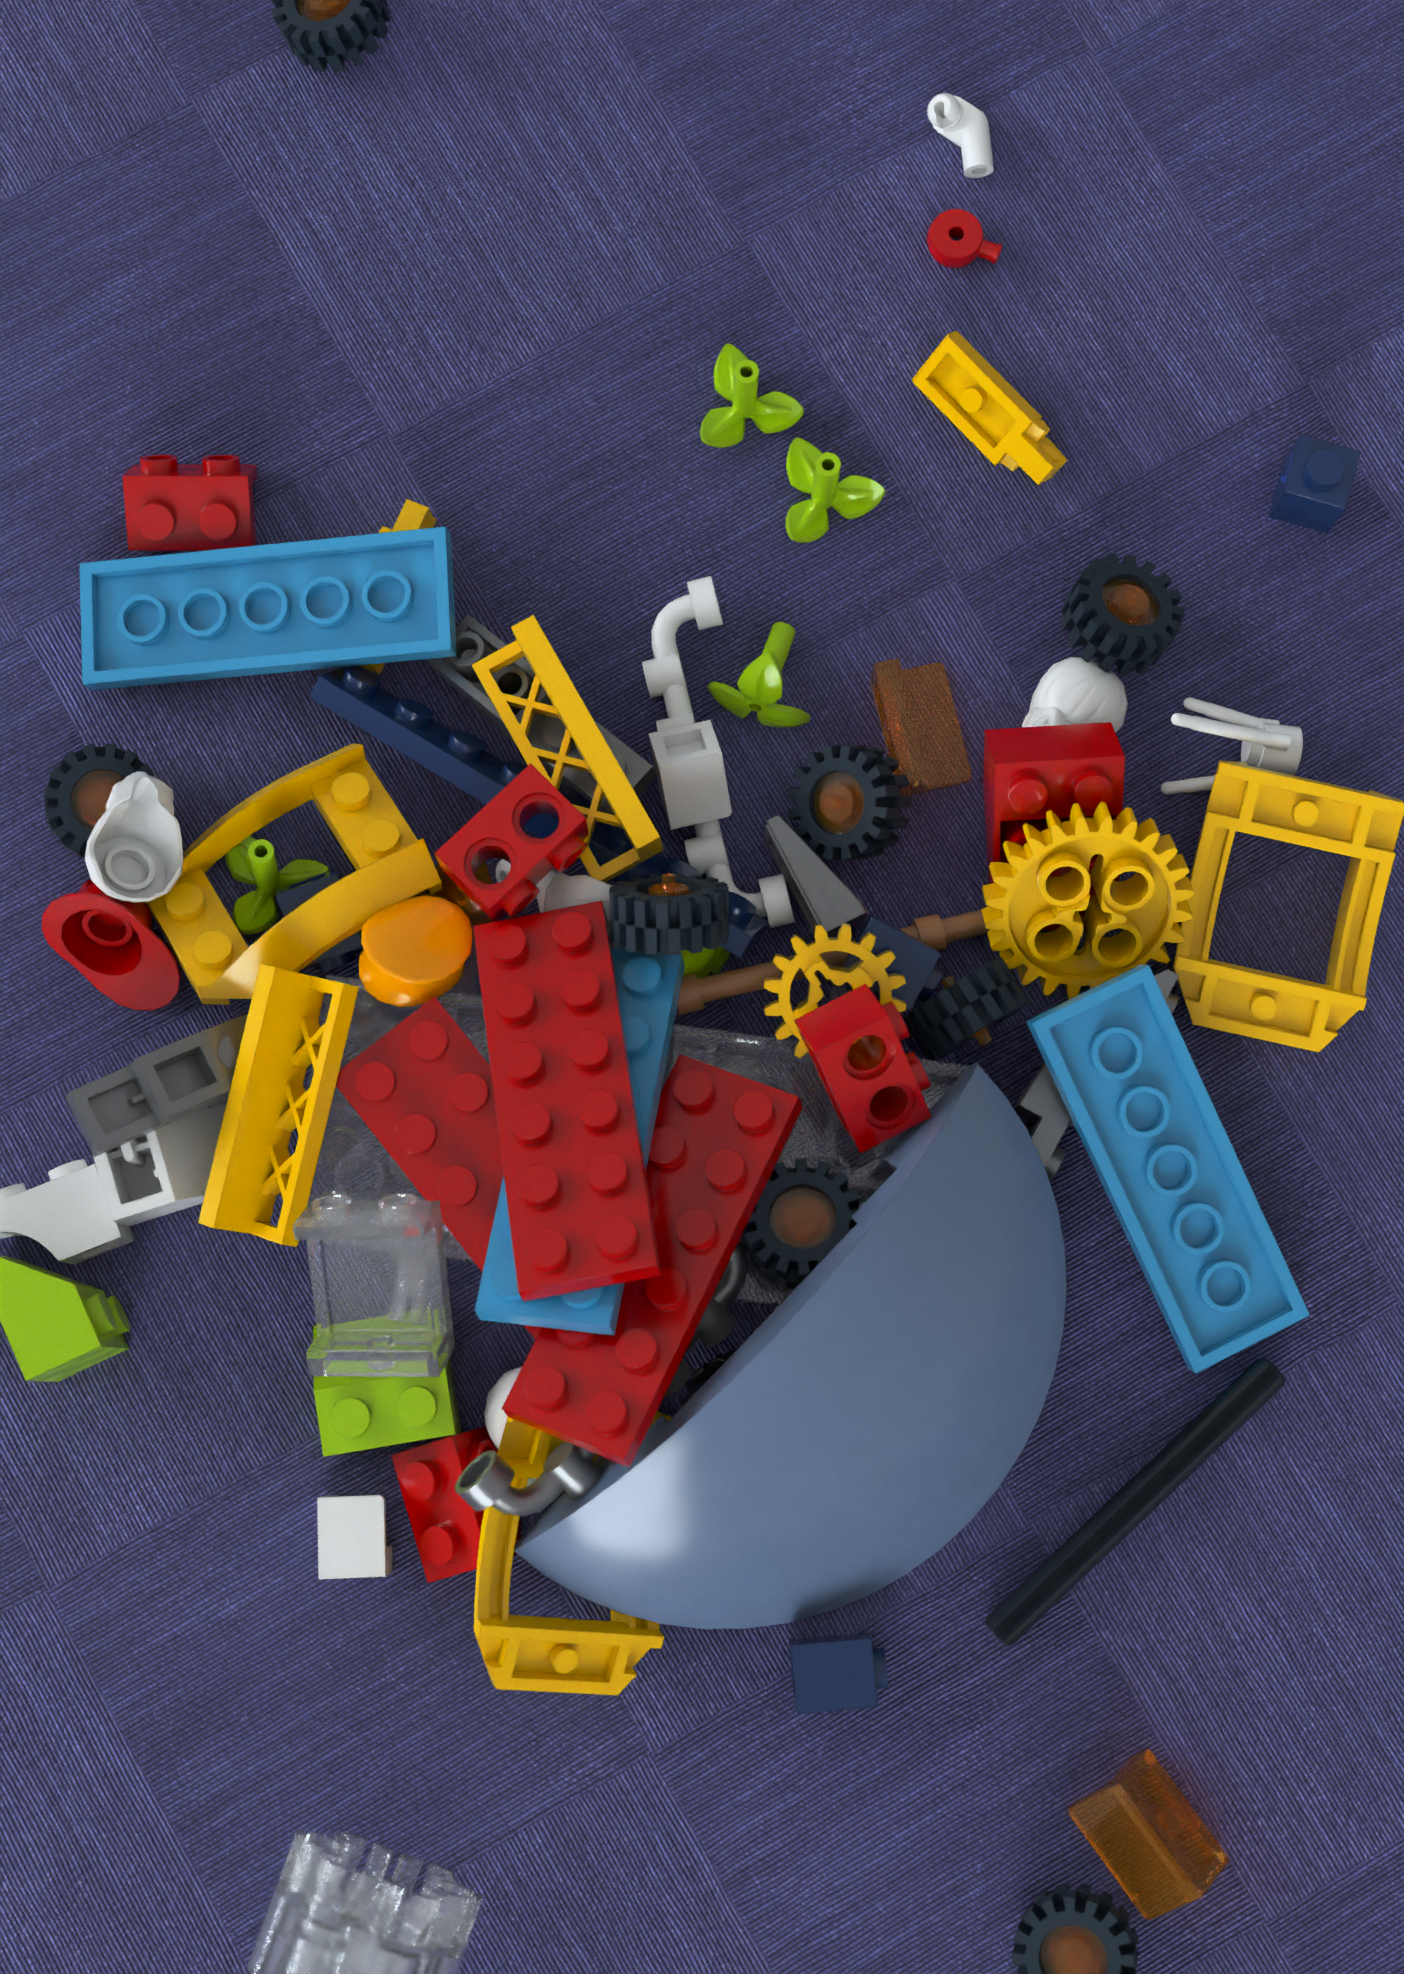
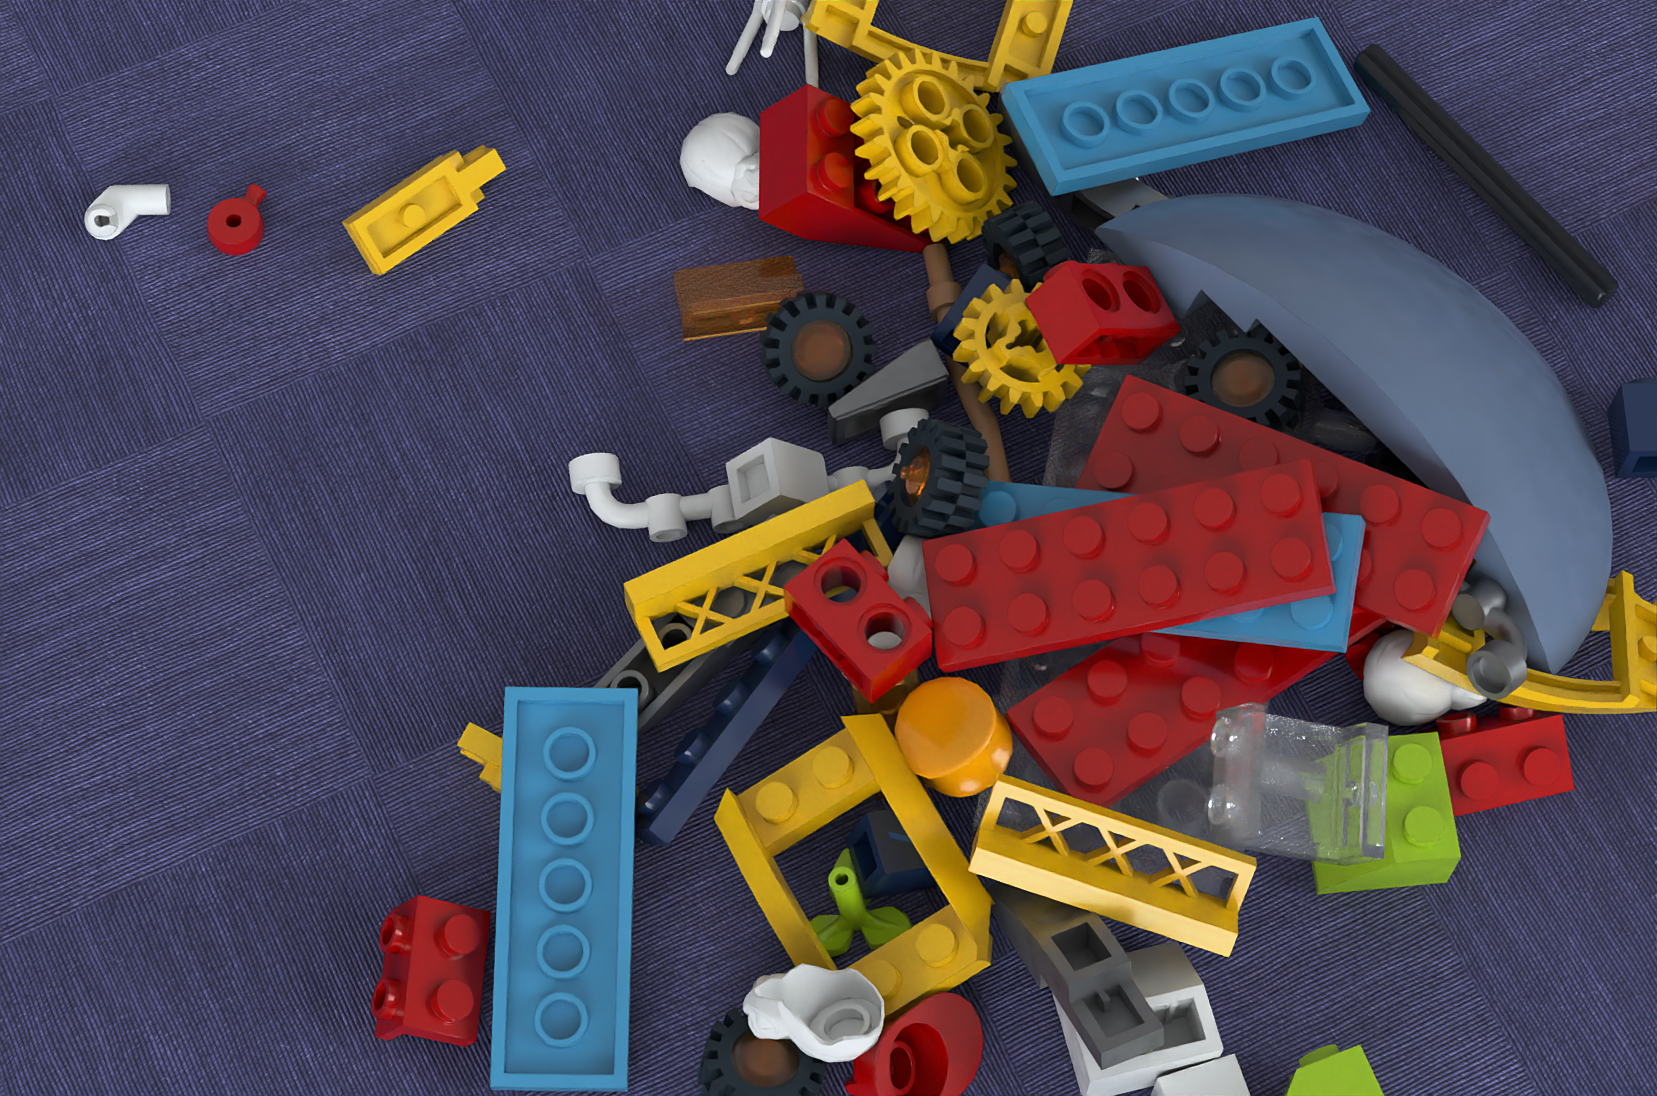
camera: 85 degrees left, 15 degrees down
white panel [317,1495,393,1579] -> none
lime plant [700,343,804,448] -> none
lime plant [706,622,811,728] -> none
lime plant [785,437,885,543] -> none
black wheel [1060,553,1185,675] -> none

